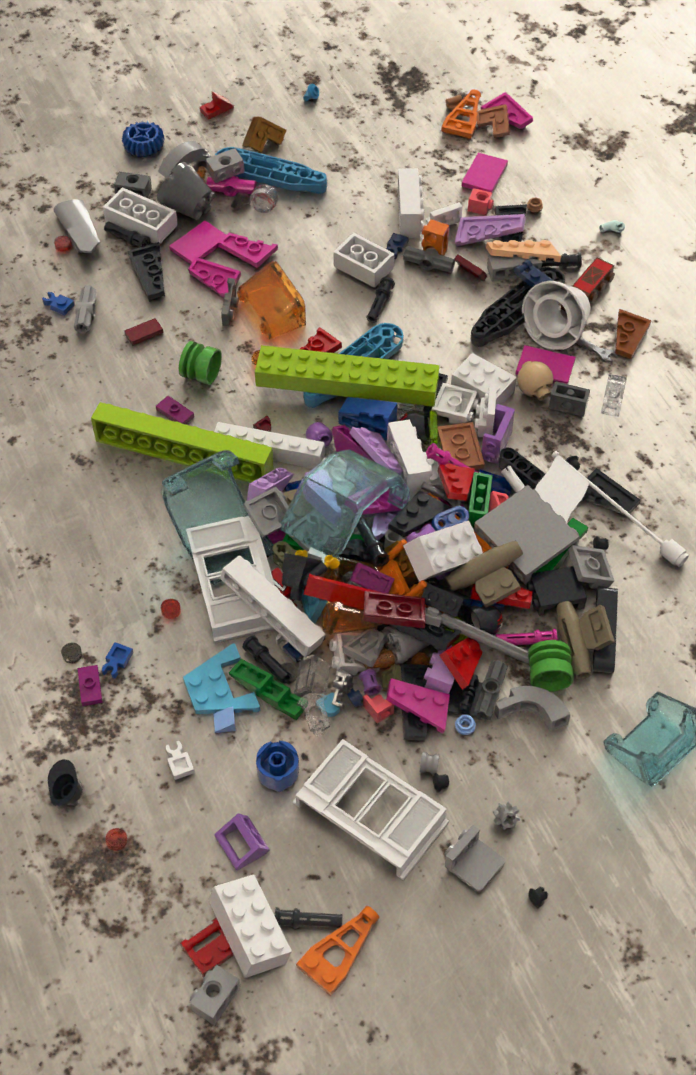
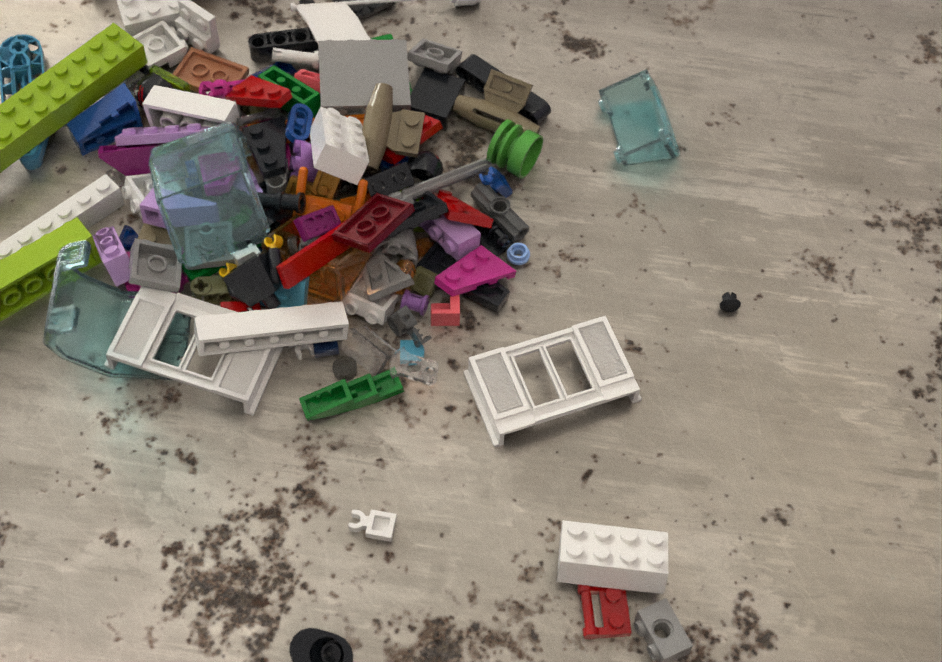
camera: 60 degrees left, 5 degrees up
clear smoke tile [61,642,82,663] -> none
magenta plate [77,665,103,706] -> none
blue plate [102,642,133,679] -> none
clear red tile [105,828,127,851] -> none
clear red tile [161,599,181,619] -> none
medium azure wing [183,643,260,714] -> none
light blue slope [213,707,236,733] -> none
medium lavender tile [214,813,270,870] -> none
black pin [242,635,292,684] -> none
dark red tile [253,415,272,432] -> none
blue brick [256,741,299,792] -> none
black pin [275,907,343,929] -> none
orange plate [296,906,380,996] -> none
medium lavender head [306,422,333,448] -> none
dark blue plate [347,688,363,708] -> none
light grey wheel [420,752,440,775] -> none
black piece [433,773,450,792] -> none
light grey bracket [445,825,505,892] -> none
medium lavender panel [481,404,515,464] -> none
light grey gear [493,801,521,830] -> none
light grey arch [494,686,570,731] -> none
dark pink pin [496,629,557,646] -> none
black piece [593,536,609,550] -> none
none -> blue plate [479,167,513,198]

